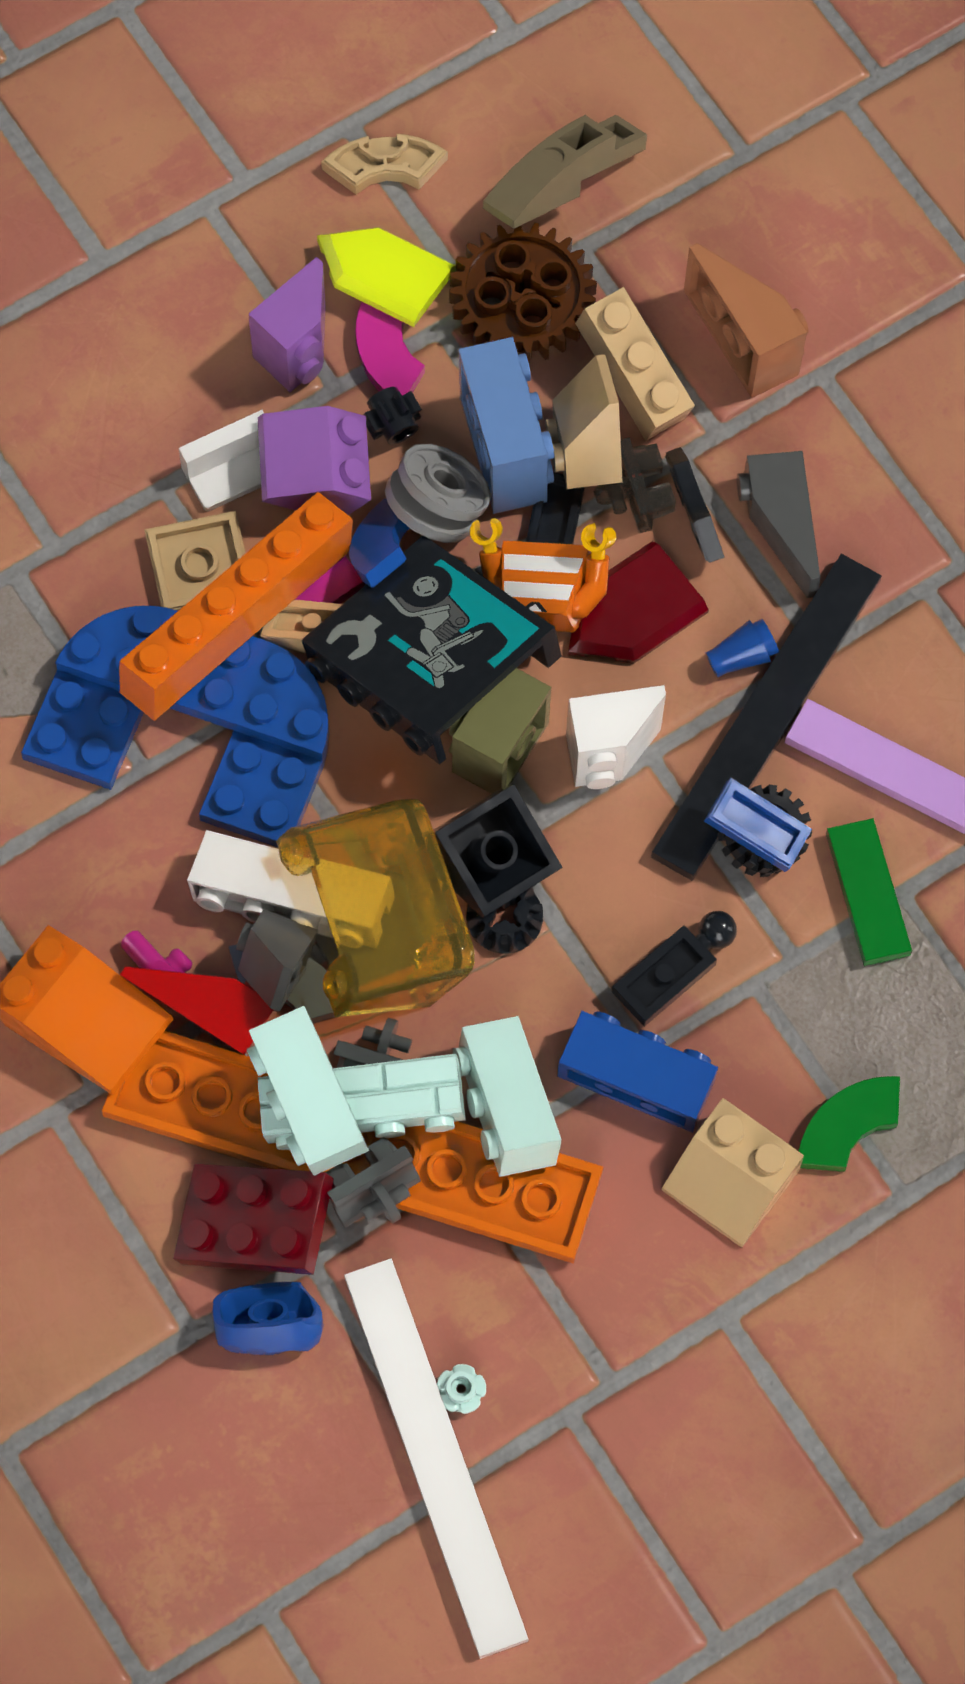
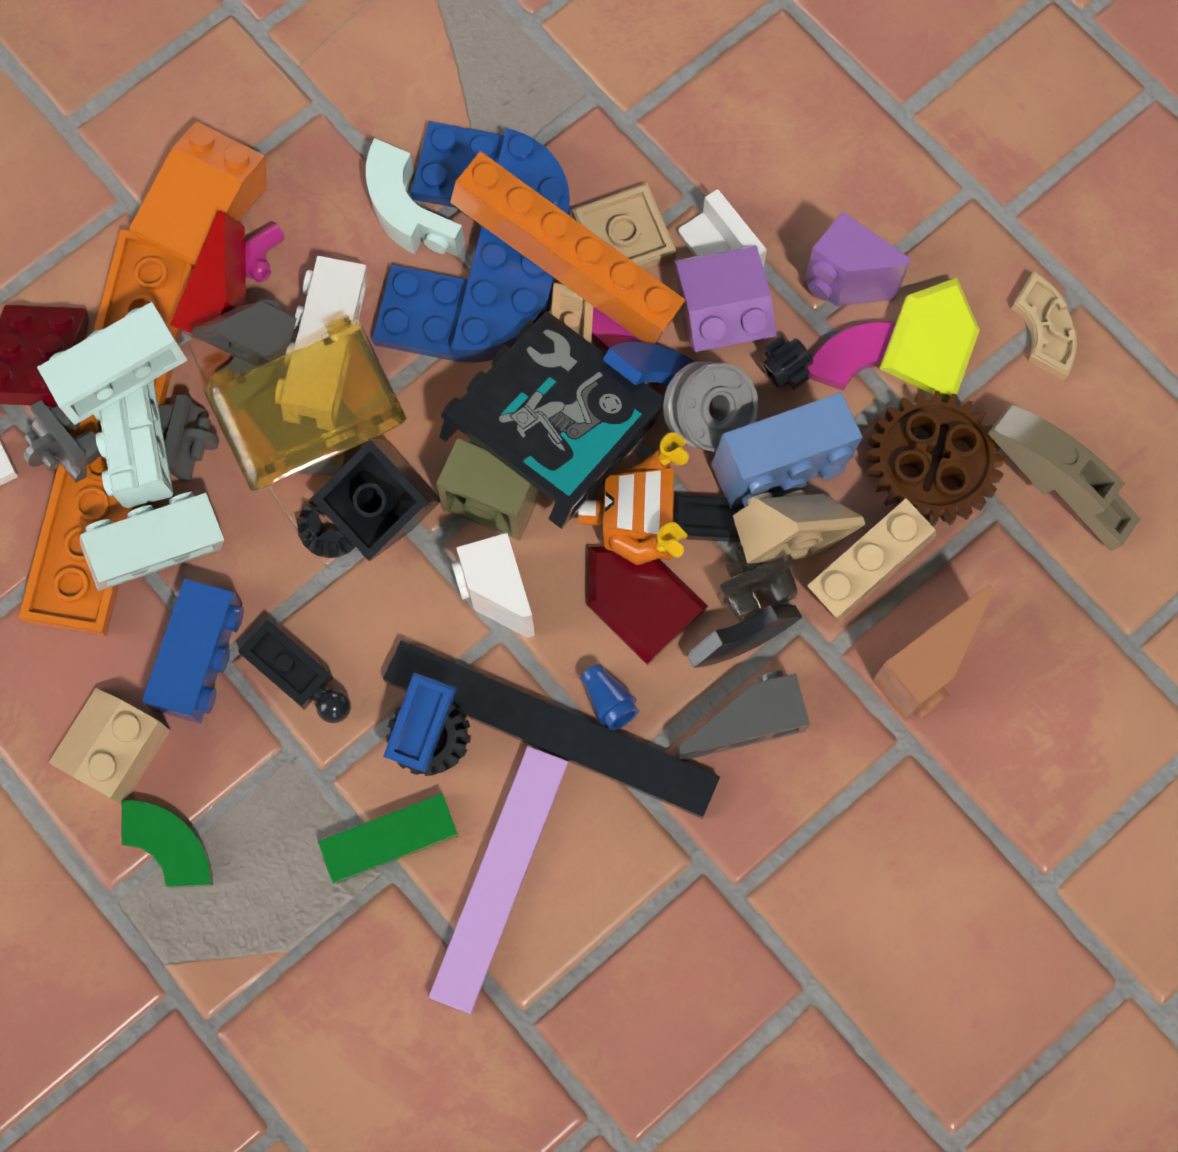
camera: 85 degrees right, 5 degrees up
none -> light aqua arch [366,138,465,257]

